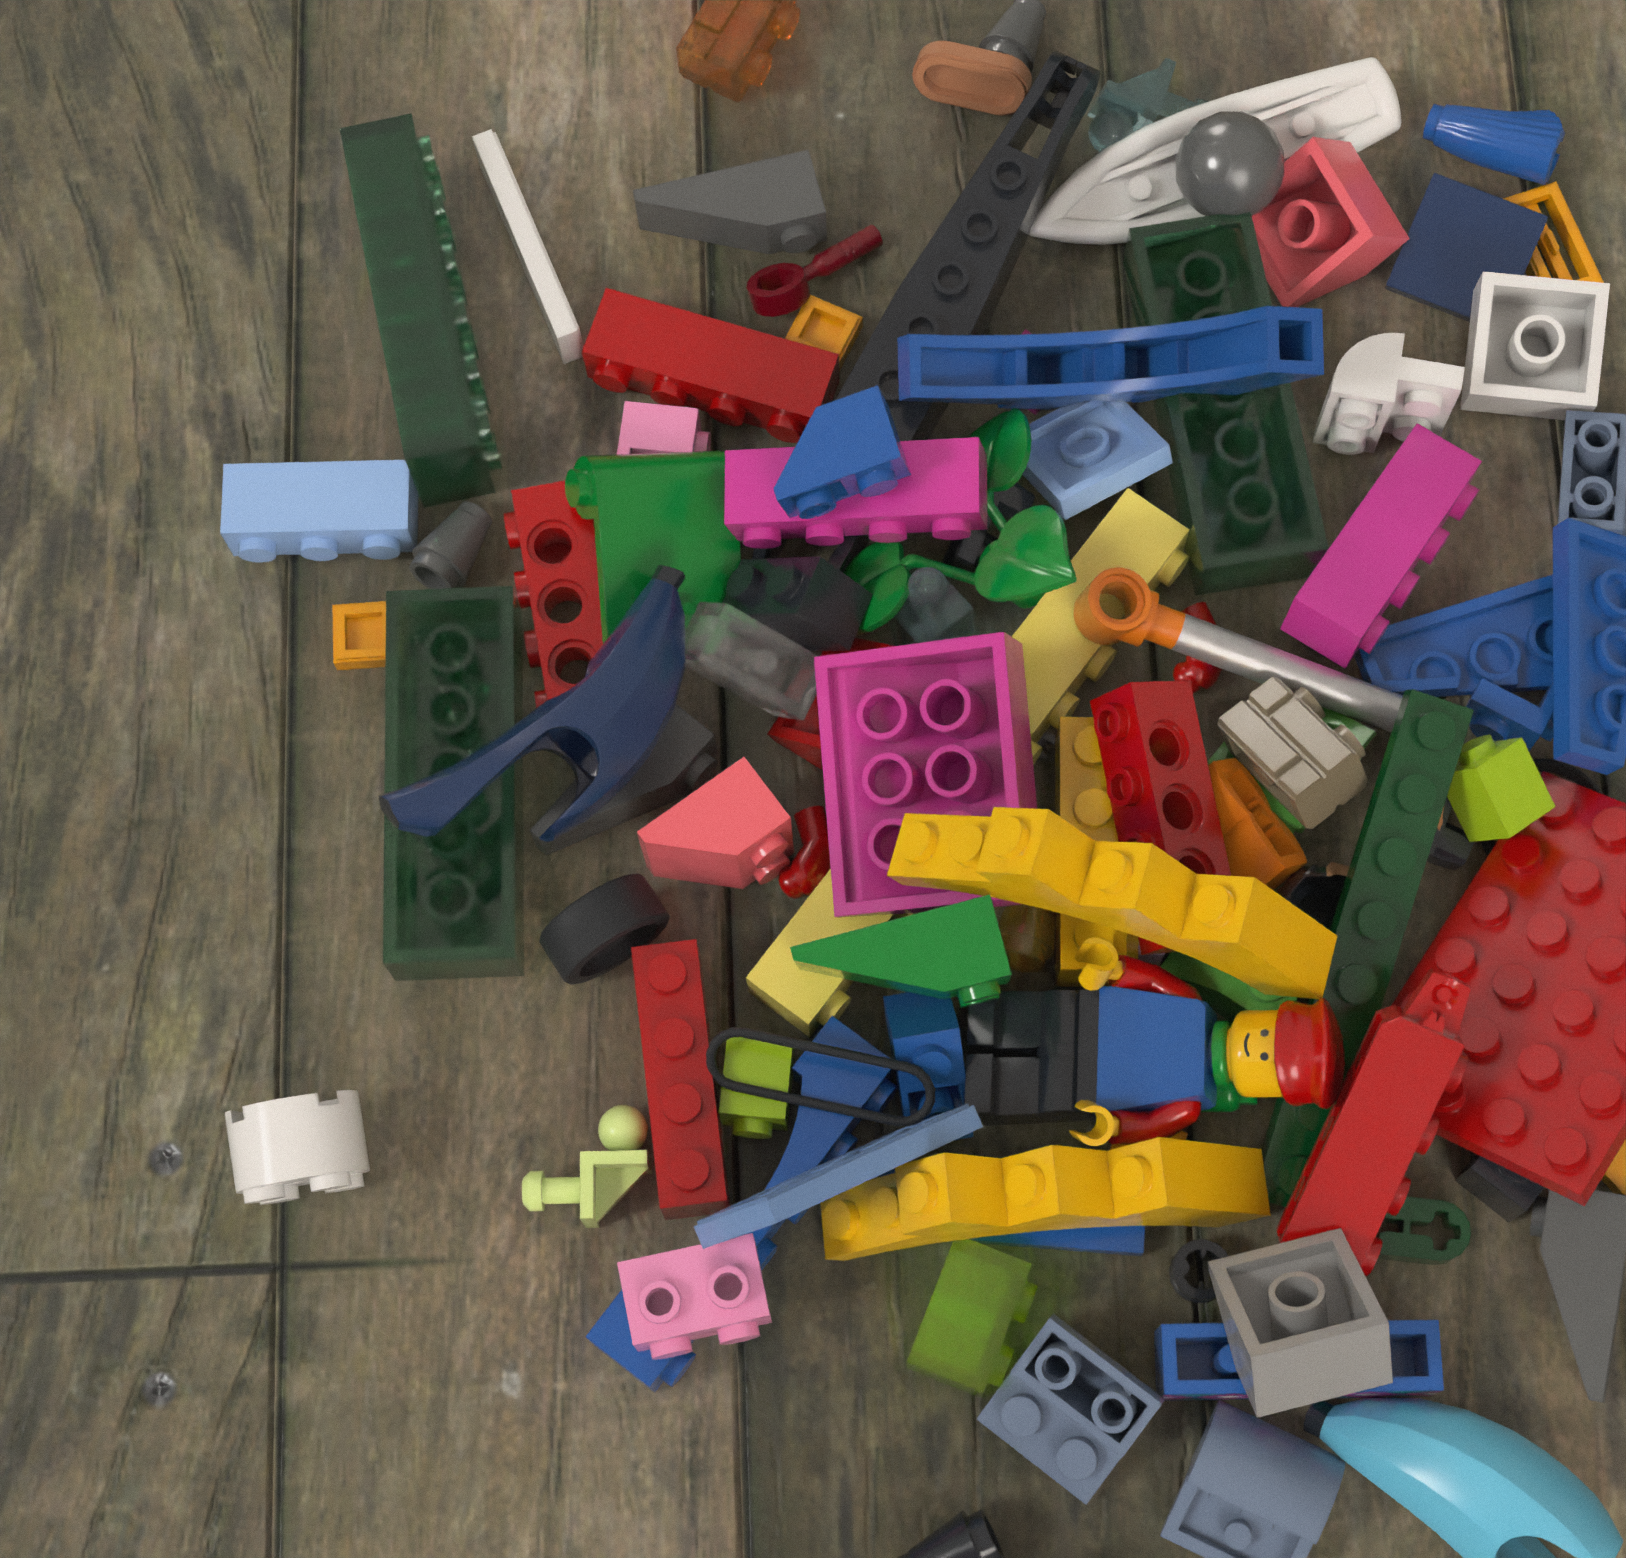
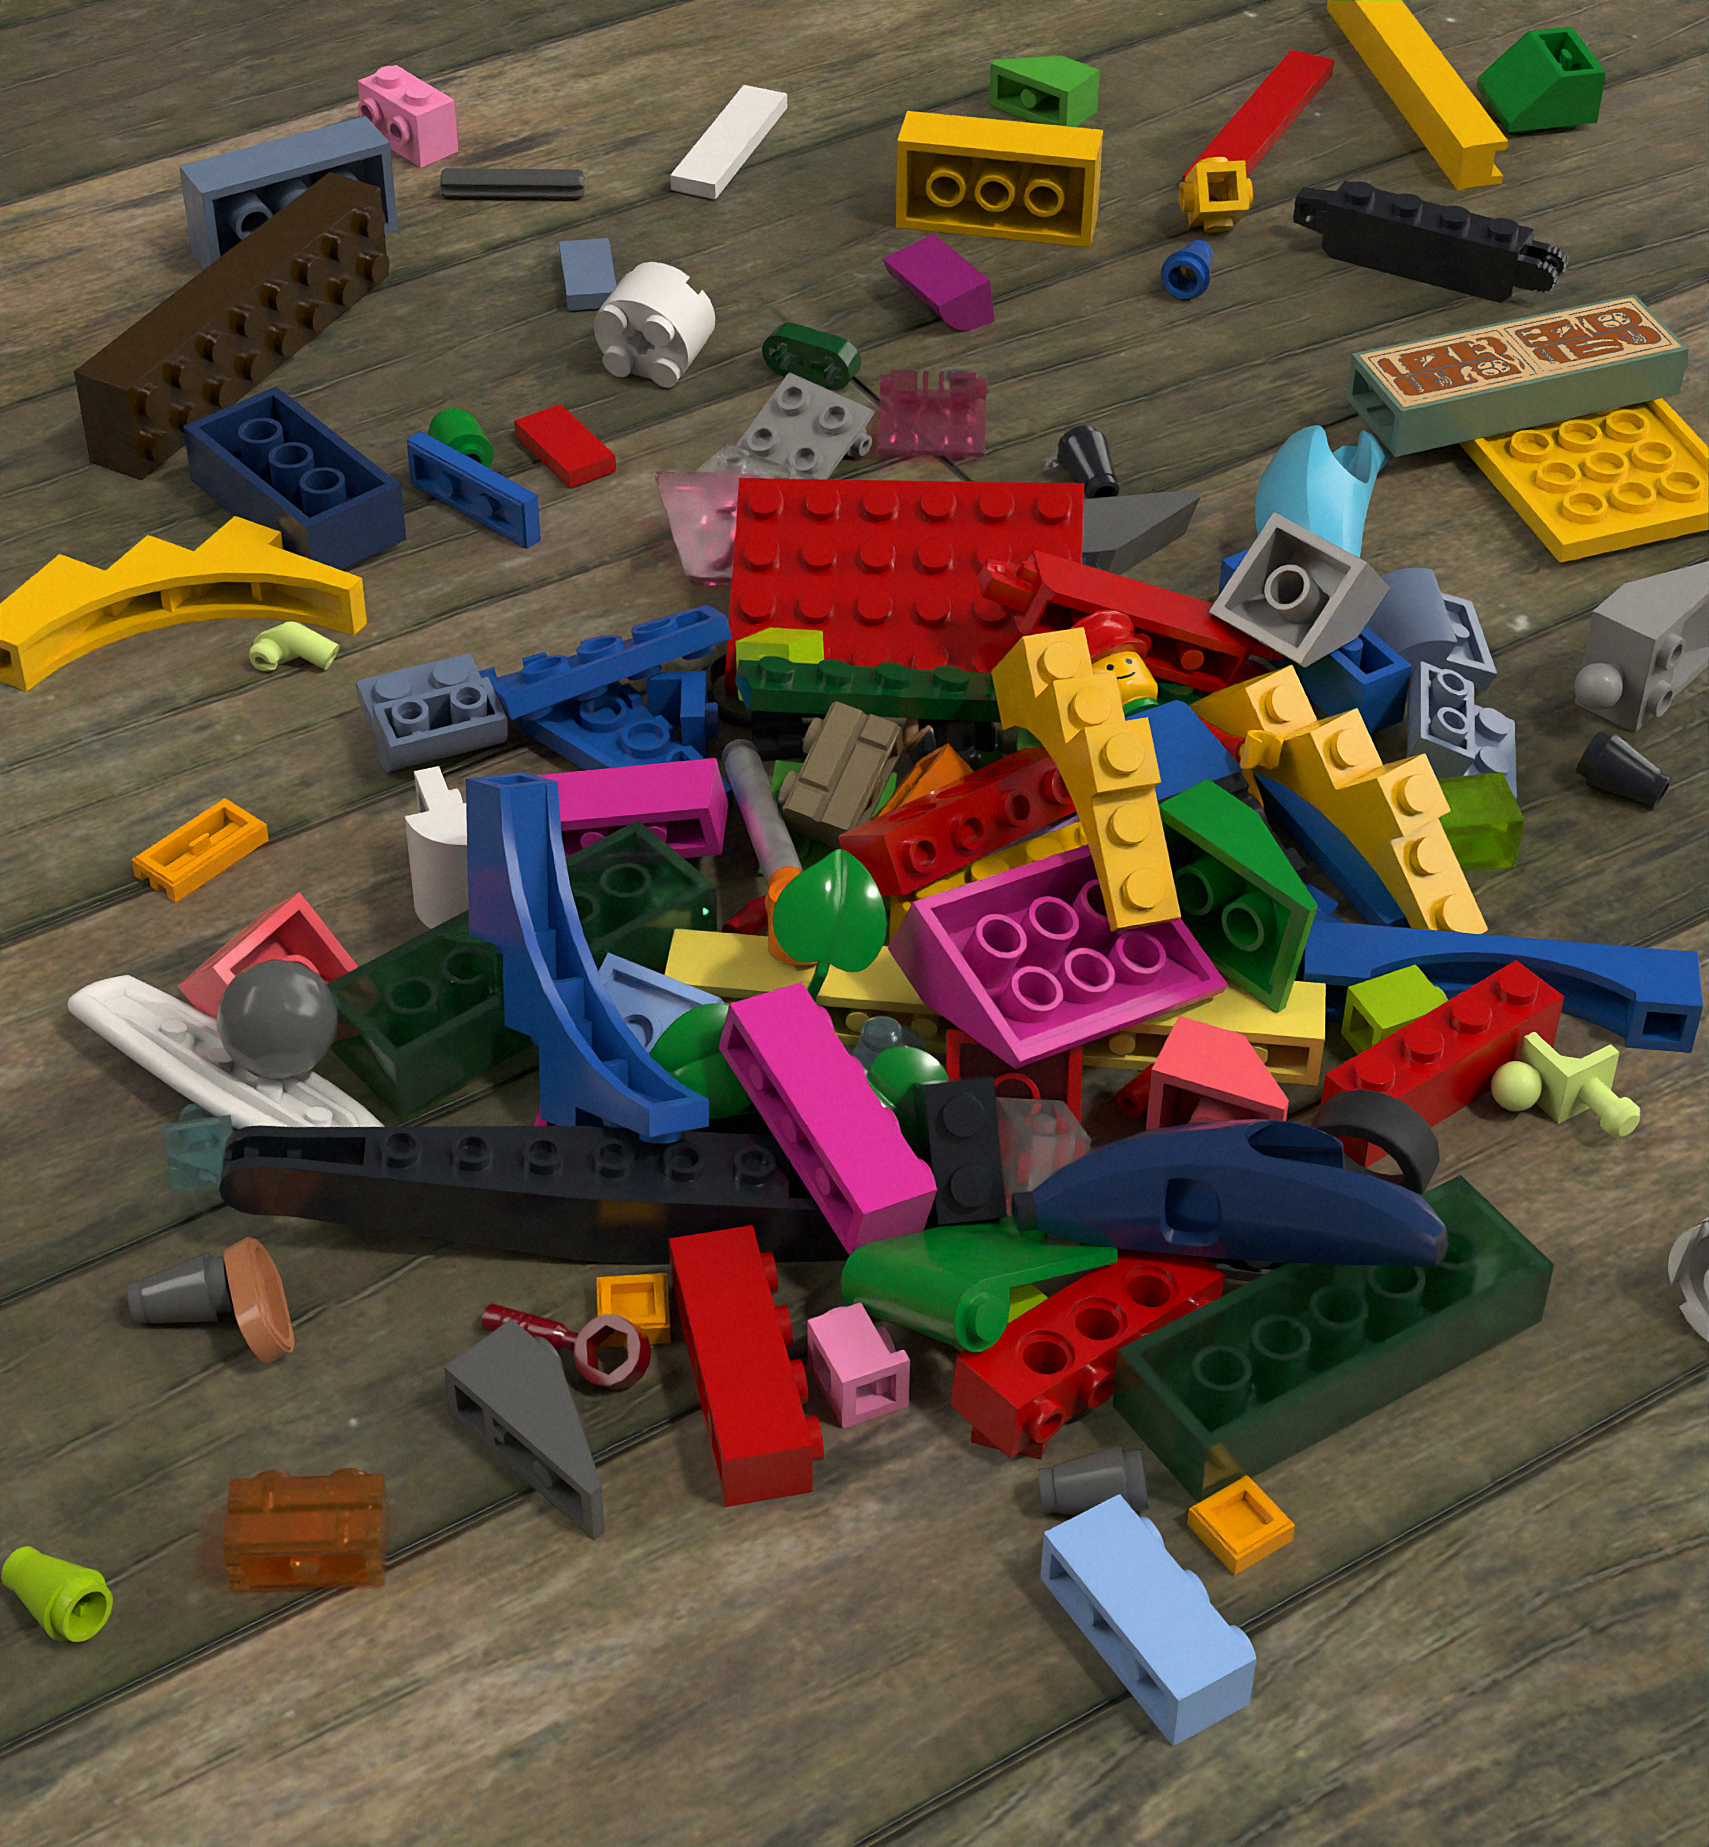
camera: 125 degrees left, 30 degrees down
clear green brick [339,113,502,508] -> none
white tile [472,129,584,364] -> none
bright pink brick [617,1233,772,1360] -> none
medium blue tile [694,1103,983,1249] -> none
black piece [706,1027,935,1126] -> none
blue slope [773,385,911,519] -> none
dark blue tile [1385,173,1548,322] -> none
blue piece [1423,104,1565,185] -> none
white brick [1460,271,1610,420] -> none

